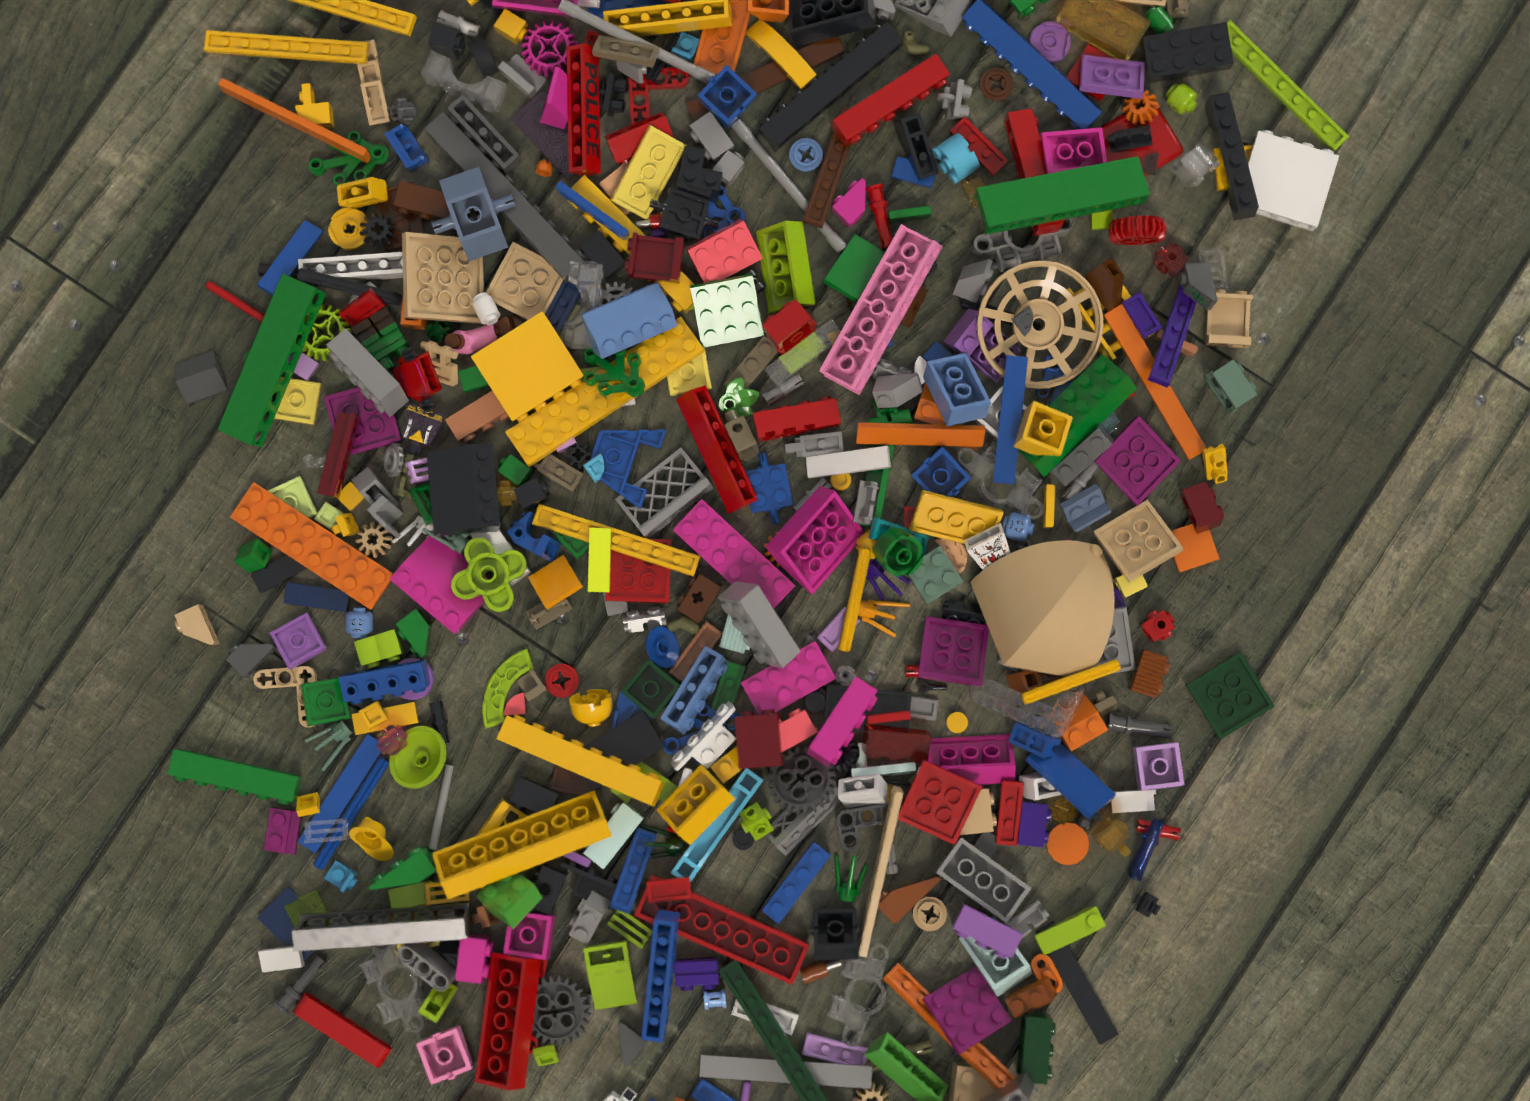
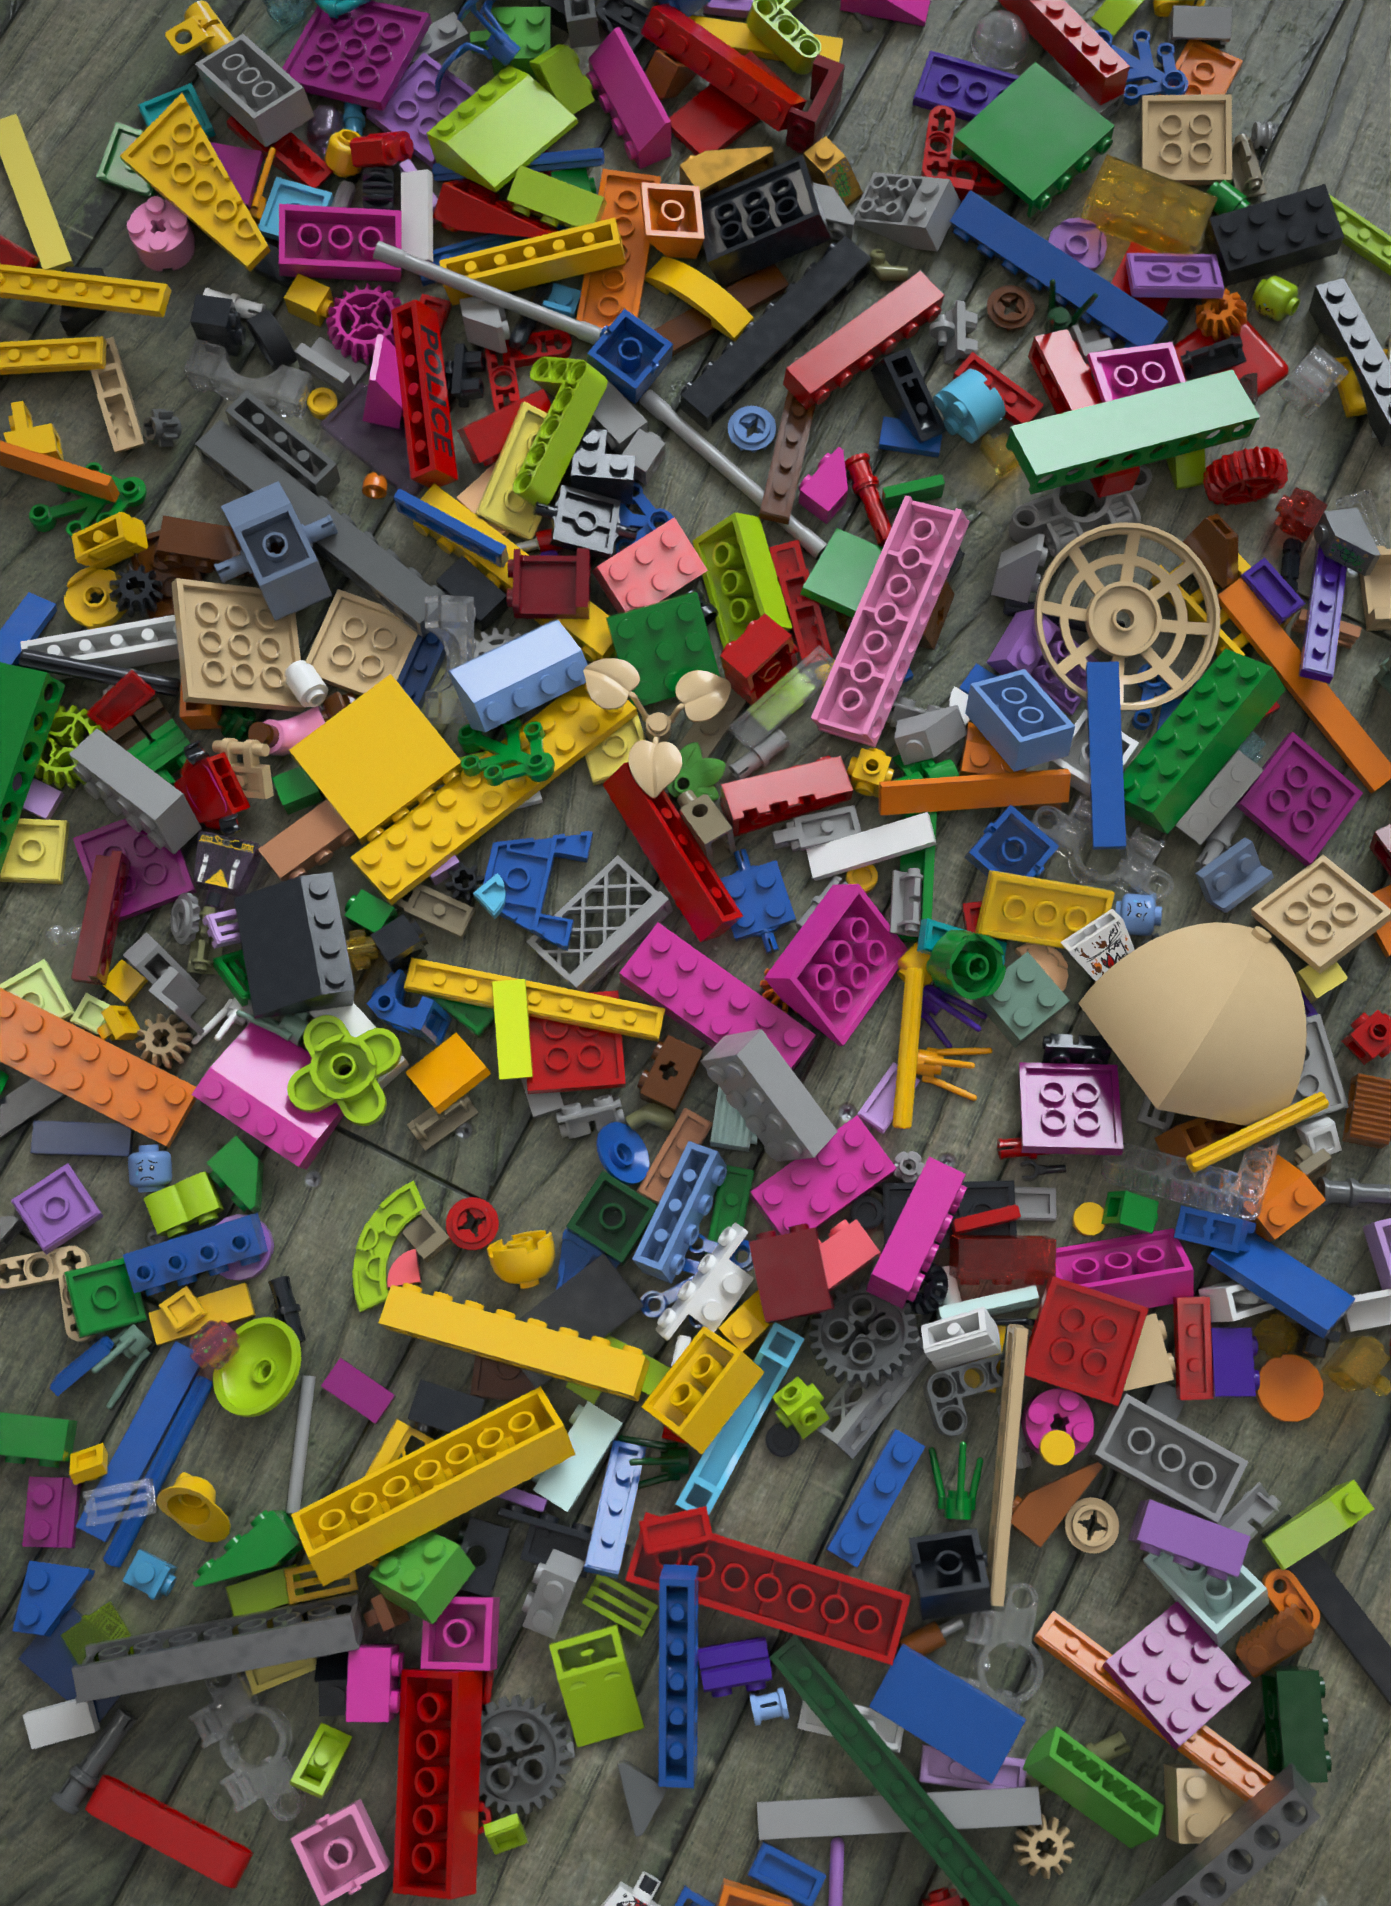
camera: 10 degrees left, 10 degrees down
blue hinge [384,124,429,173] -> none
light grey beam [397,942,456,991] -> none
dark tan plate [592,35,659,68] -> none
dark grey tile [1012,306,1033,336] -> none
yellow slope [1013,401,1073,456] -> none
yellow tile [1043,484,1055,529] -> none
none -> blue wing [12,1561,95,1637]
none -> blue tile [50,1335,115,1397]
none -> yellow tile [307,387,339,420]
none -> magenta tile [321,1358,396,1424]
none -> lime beam [513,357,607,506]
none -> tan plant [583,658,731,799]
none -> red slope [769,540,833,666]
none -> yellow brick [847,748,894,798]
none -> blue tile [869,1644,1026,1784]
none -> dark pink brick [1020,1389,1094,1456]
none -> yellow tile [1039,1430,1075,1466]
none -> dark green plant [1044,279,1098,334]
none -> light grey panel [1070,324,1113,368]
none -> green brick [1101,1191,1159,1234]
none -> black axle [1281,538,1302,593]
none -> white slope [1296,1115,1342,1155]

